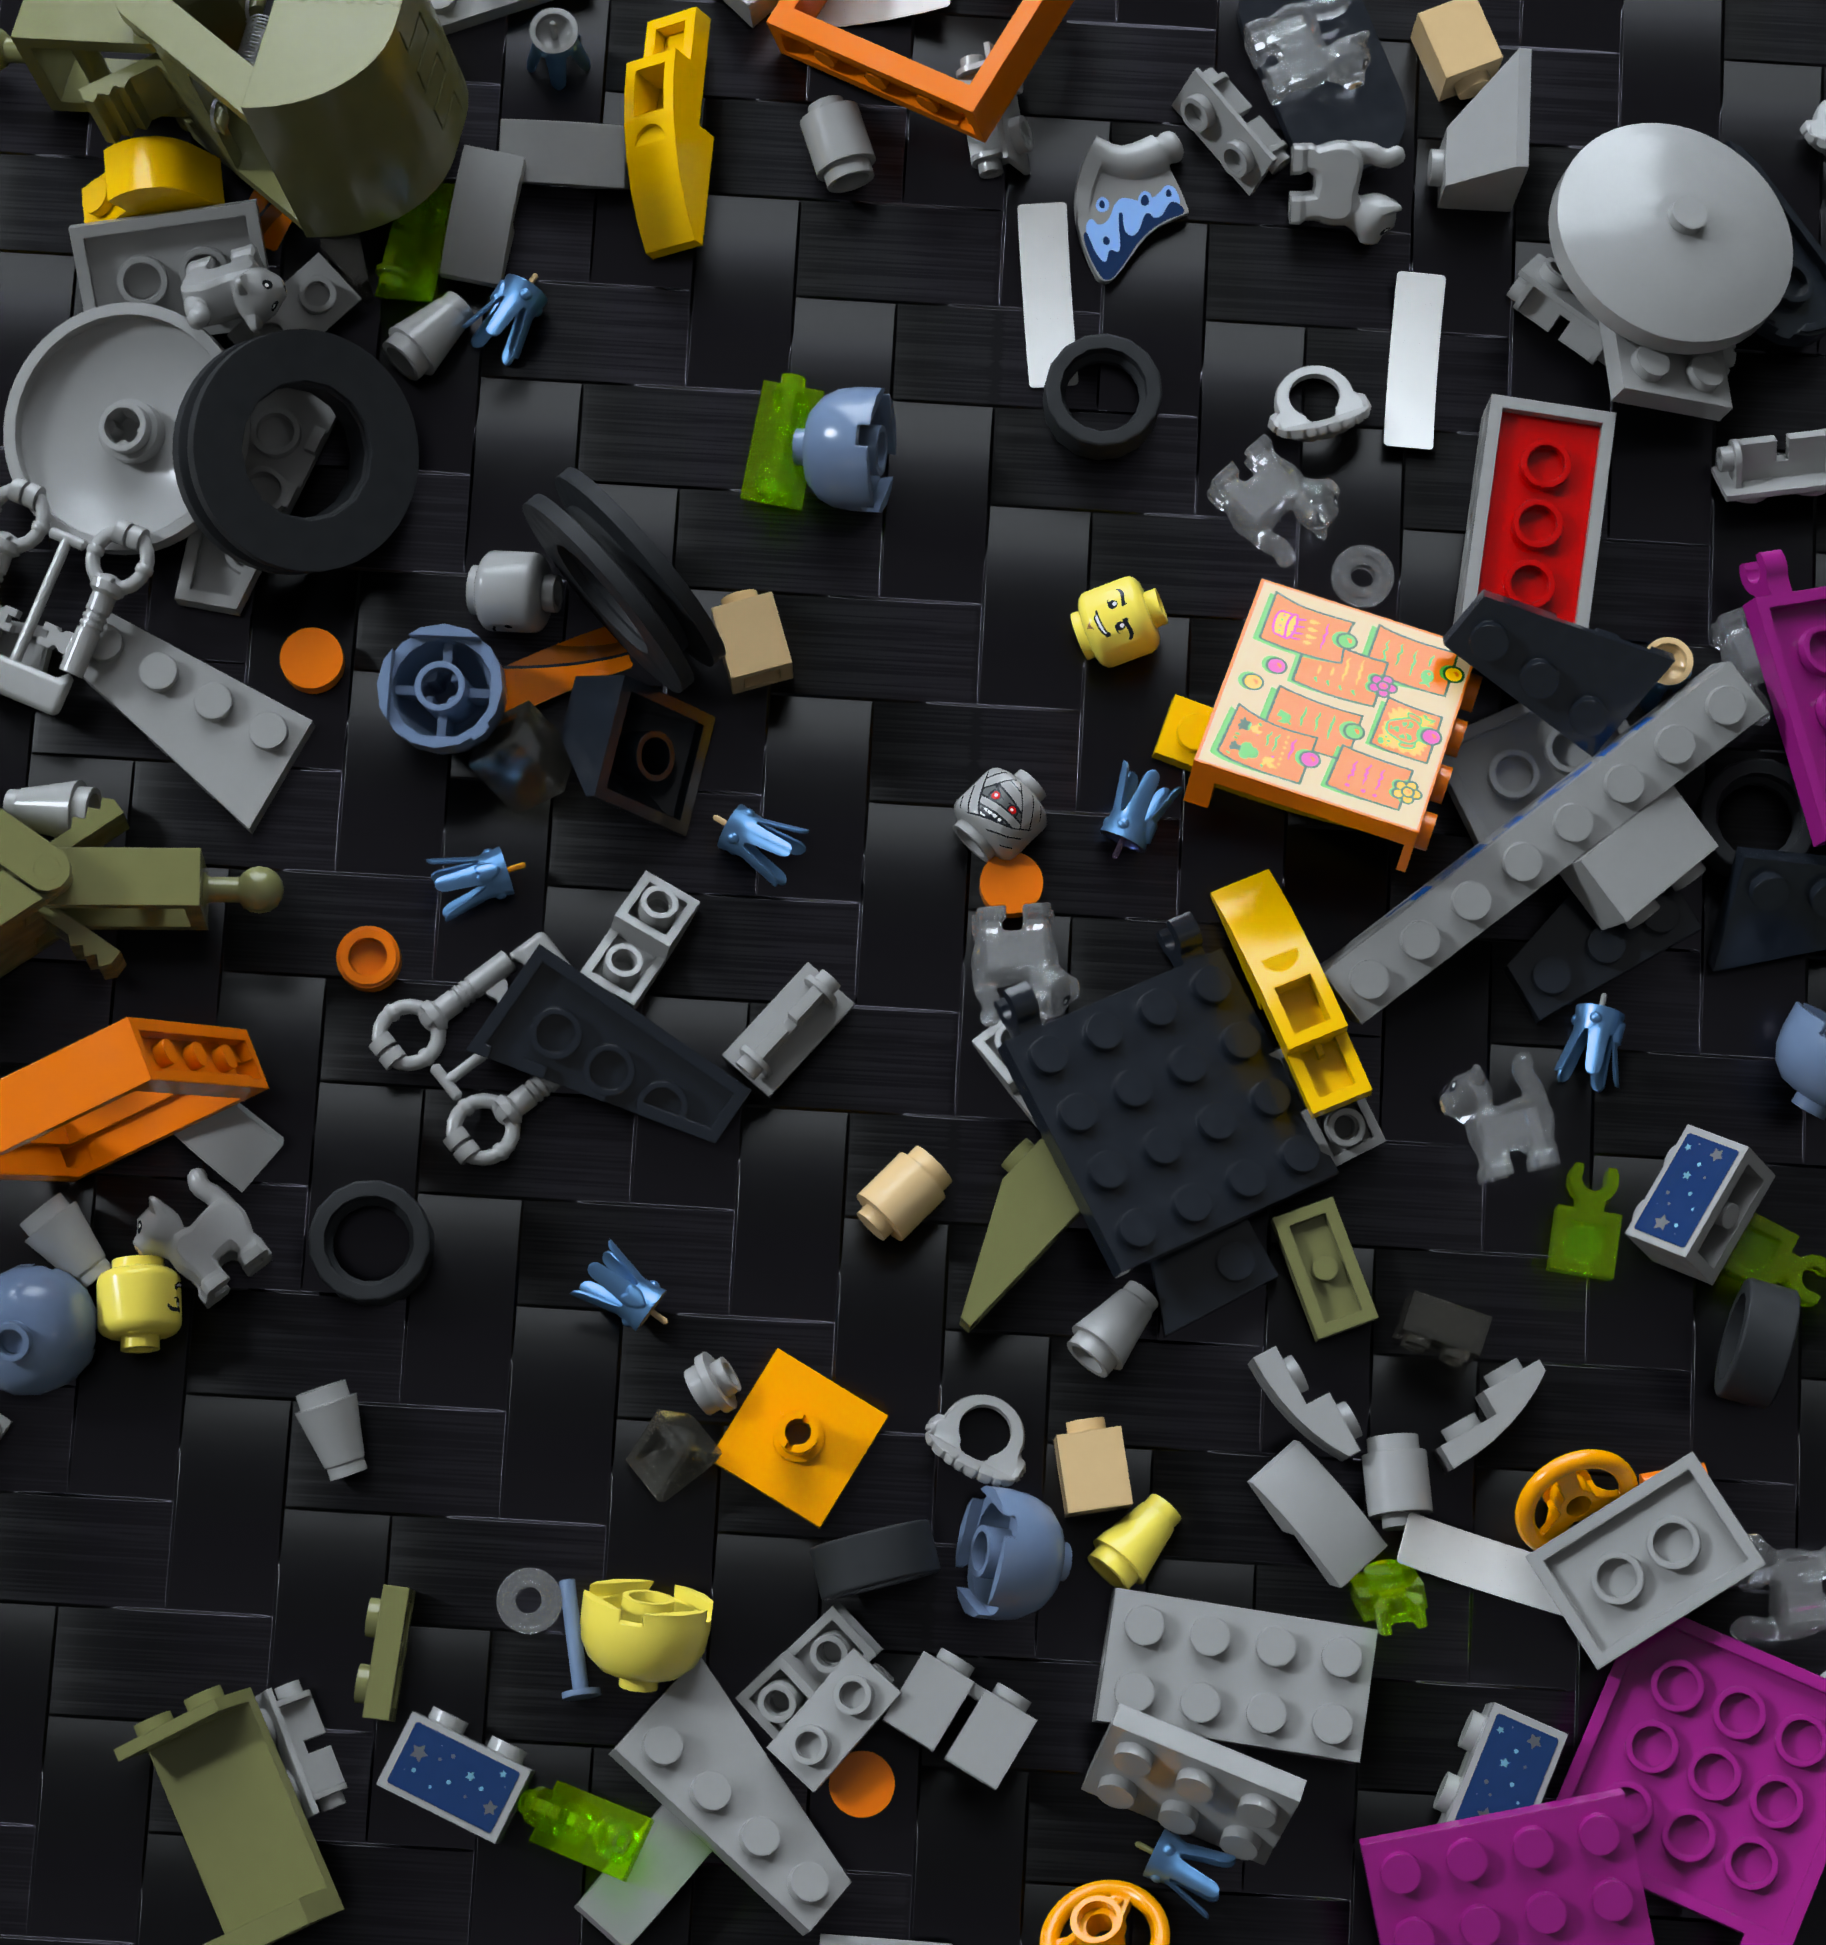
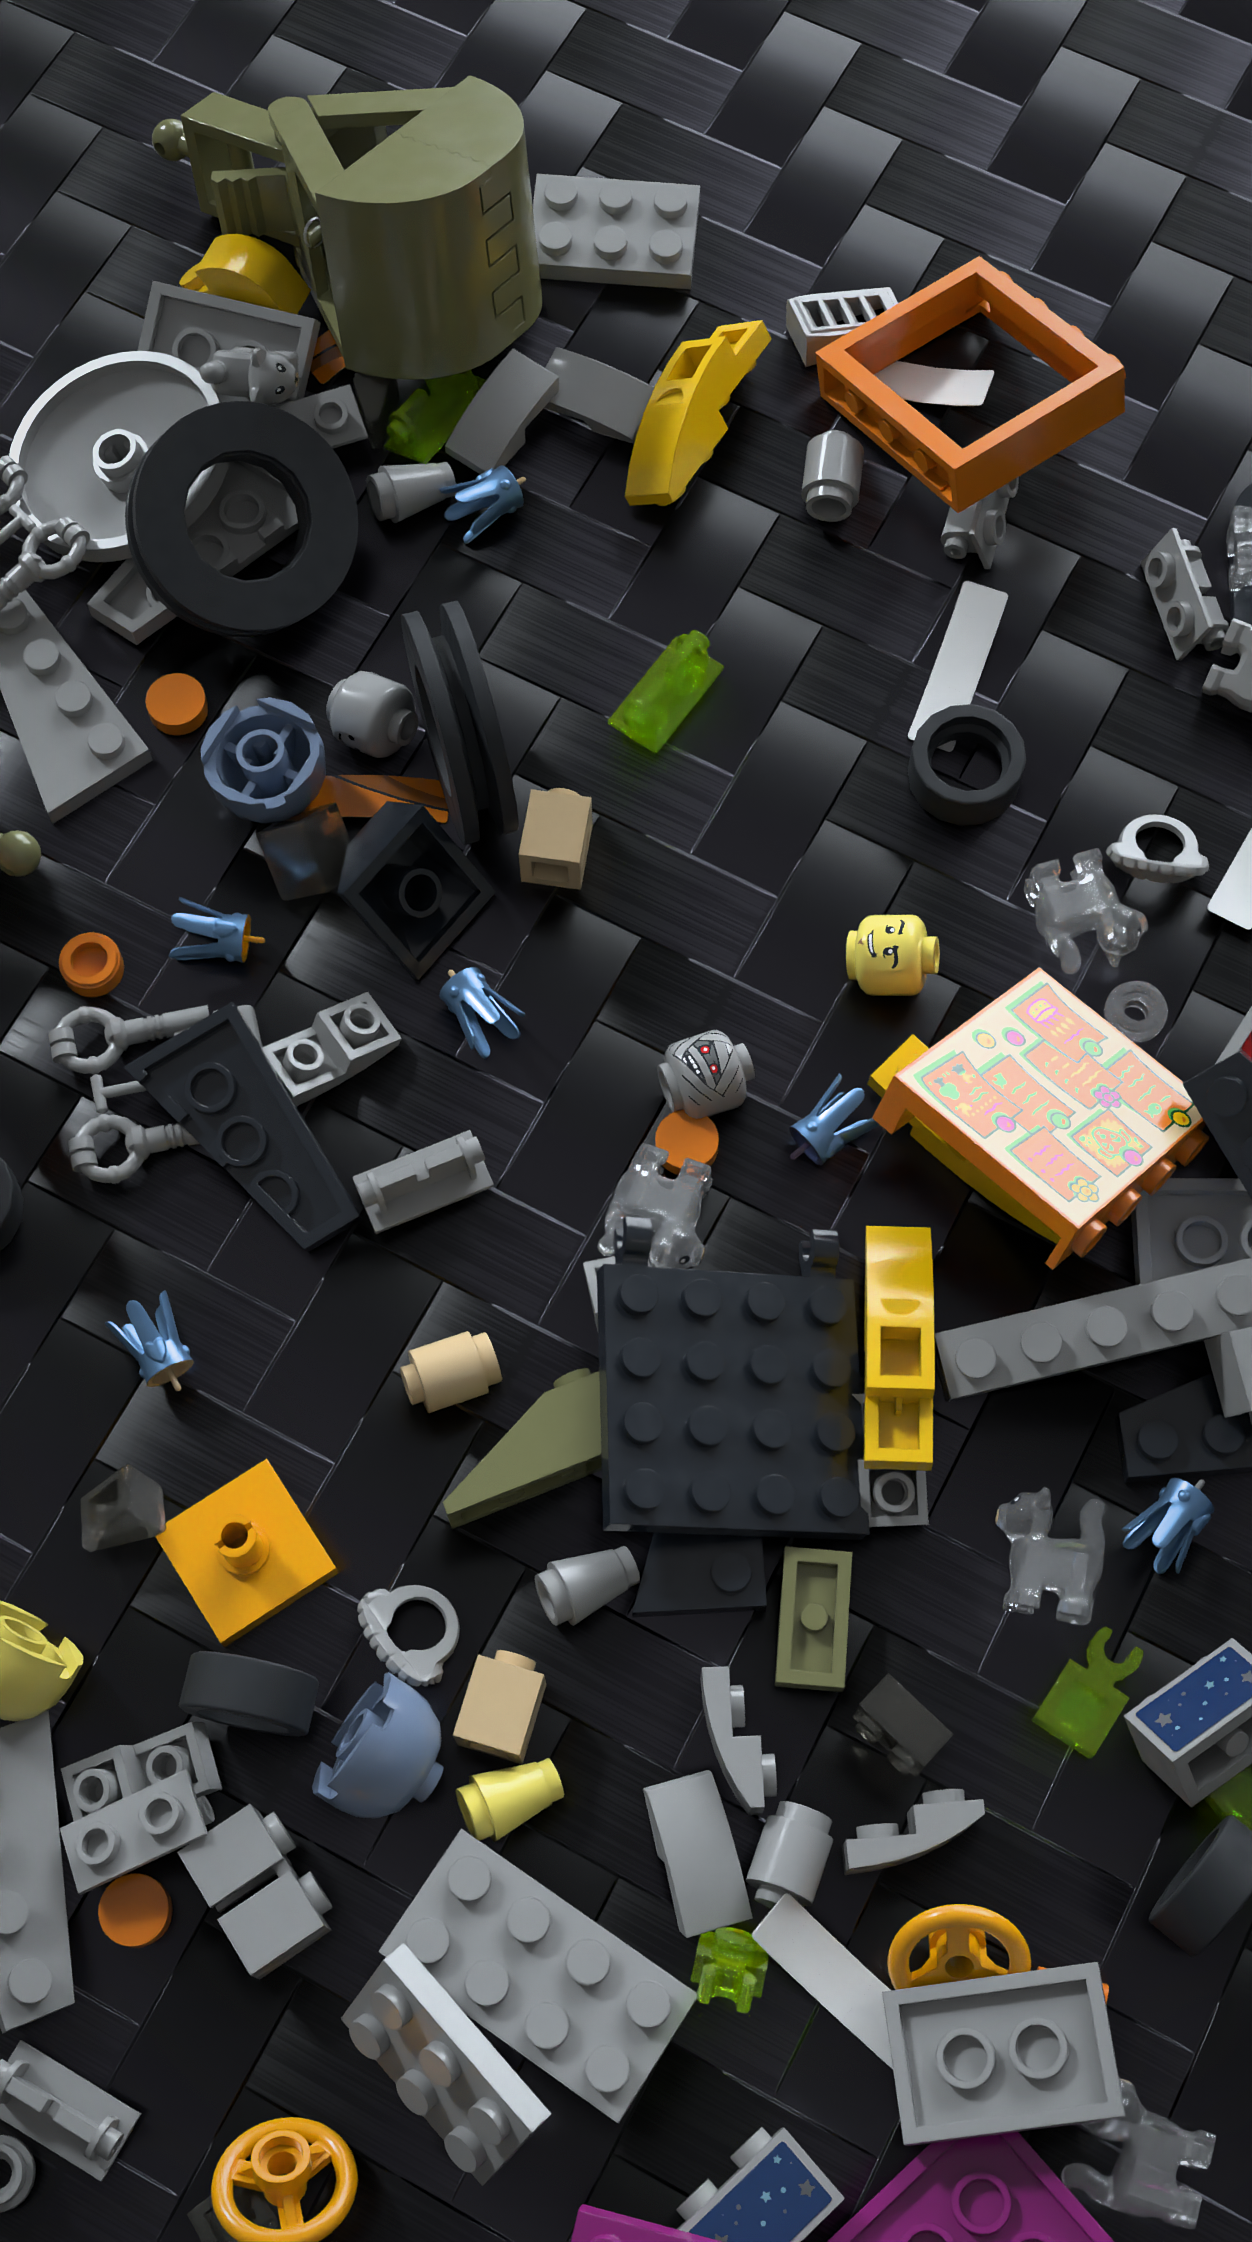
camera: 30 degrees right, 10 degrees down
piece [527,8,591,90] -> none
light grey plate [684,1352,741,1415] -> none
sand blue cylinder [792,387,896,513] -> none
light grey arm [1074,131,1189,285] -> none
flat silver piece [1135,1829,1236,1920] -> none

